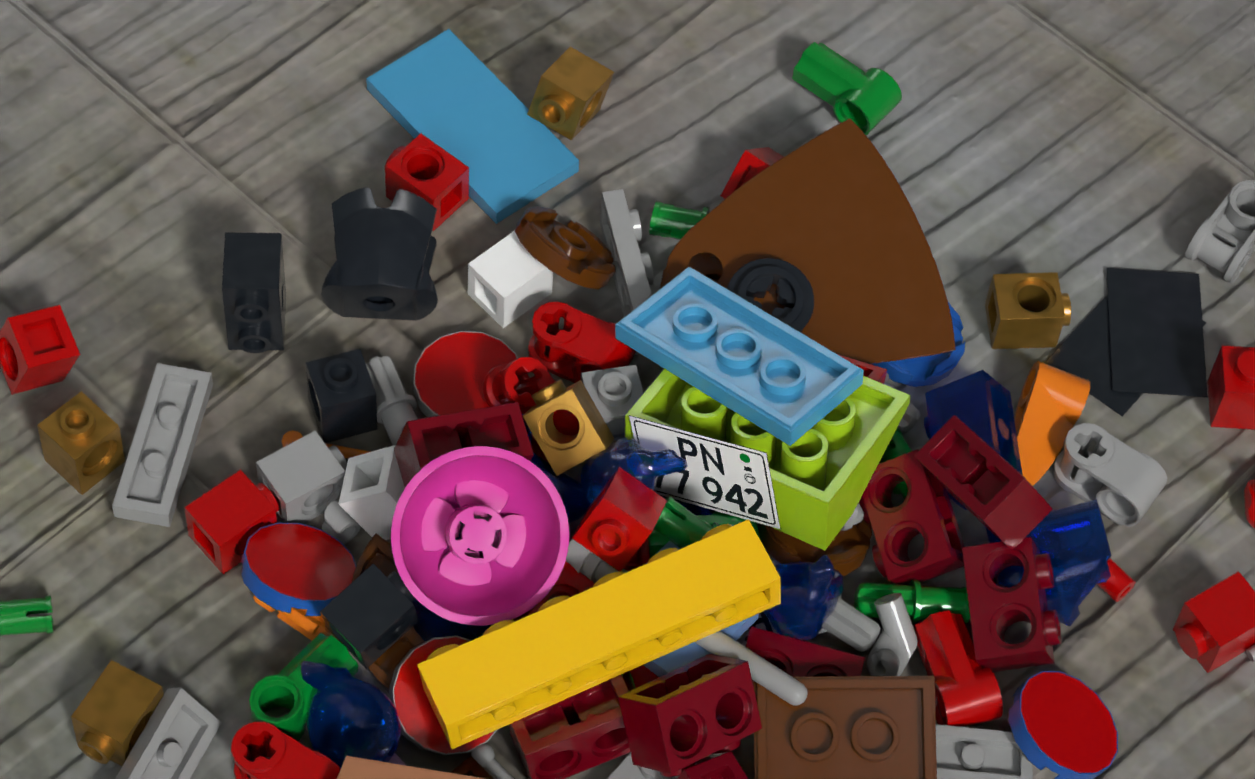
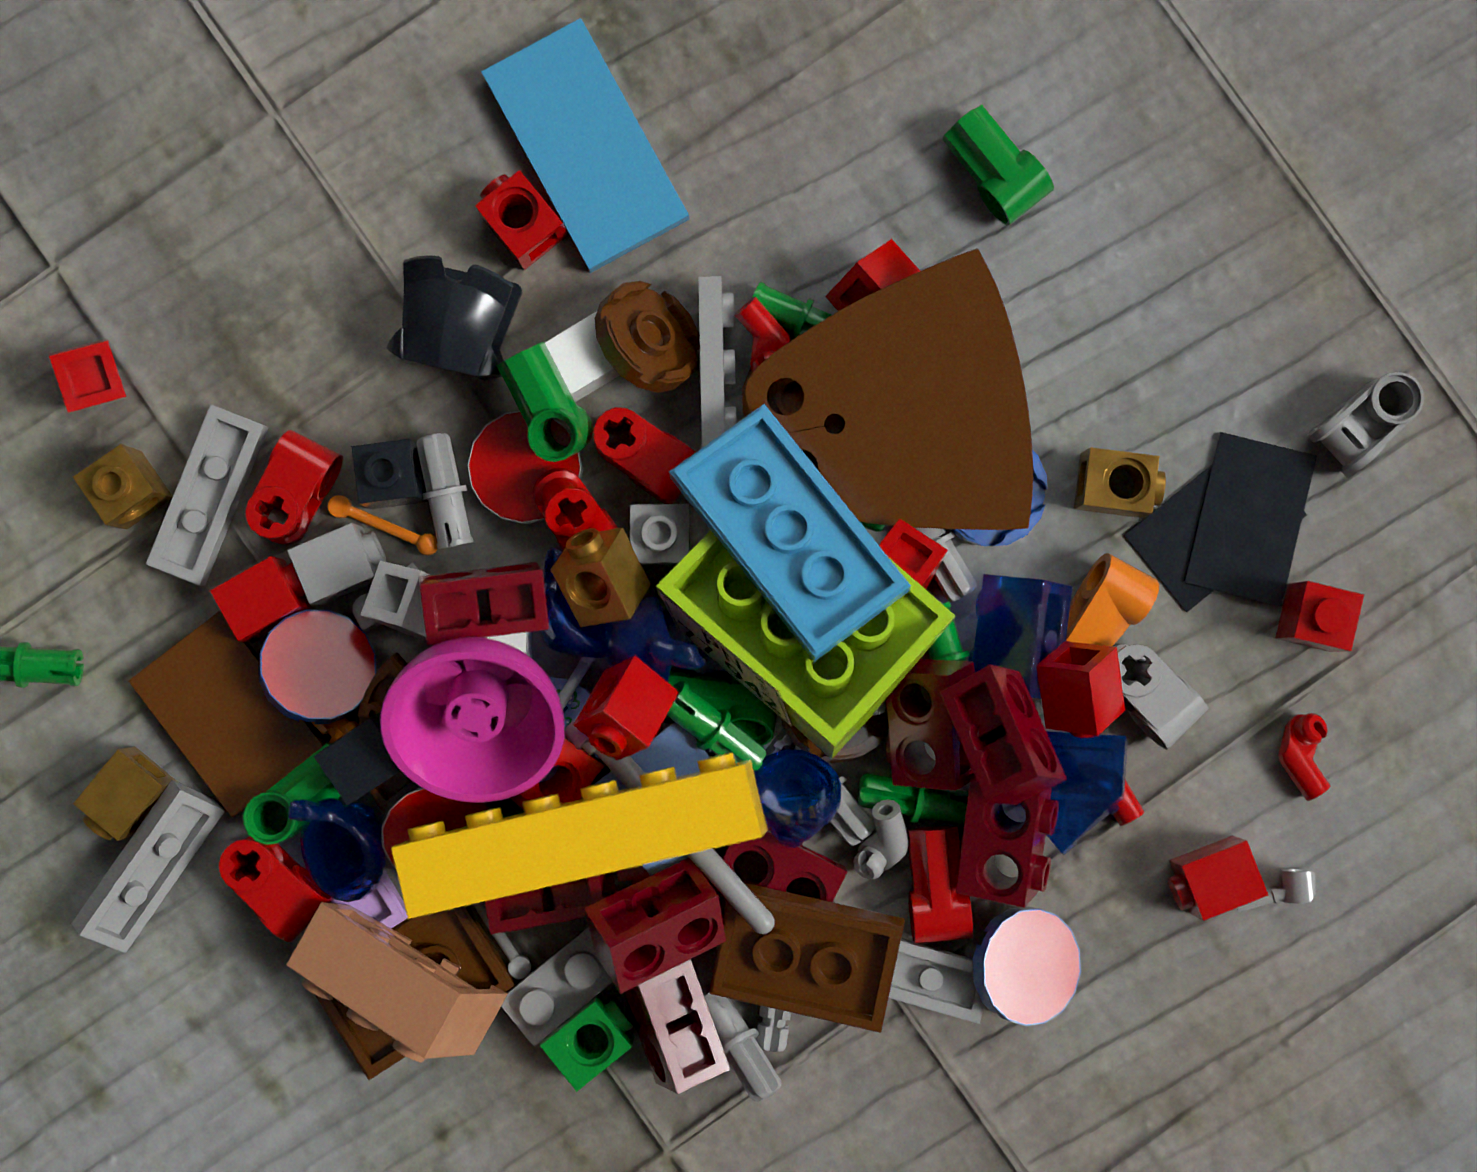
camera: 15 degrees right, 30 degrees up
black brick [222,232,286,353] -> none
pearl gold brick [527,46,614,141] -> none
black gear [727,258,814,333] -> none
none -> reddish brown tile [128,611,326,818]
none -> red piece [245,430,343,545]
none -> green piece [496,342,593,462]
none -> red arm [734,297,790,383]
none -> red brick [1036,641,1125,738]

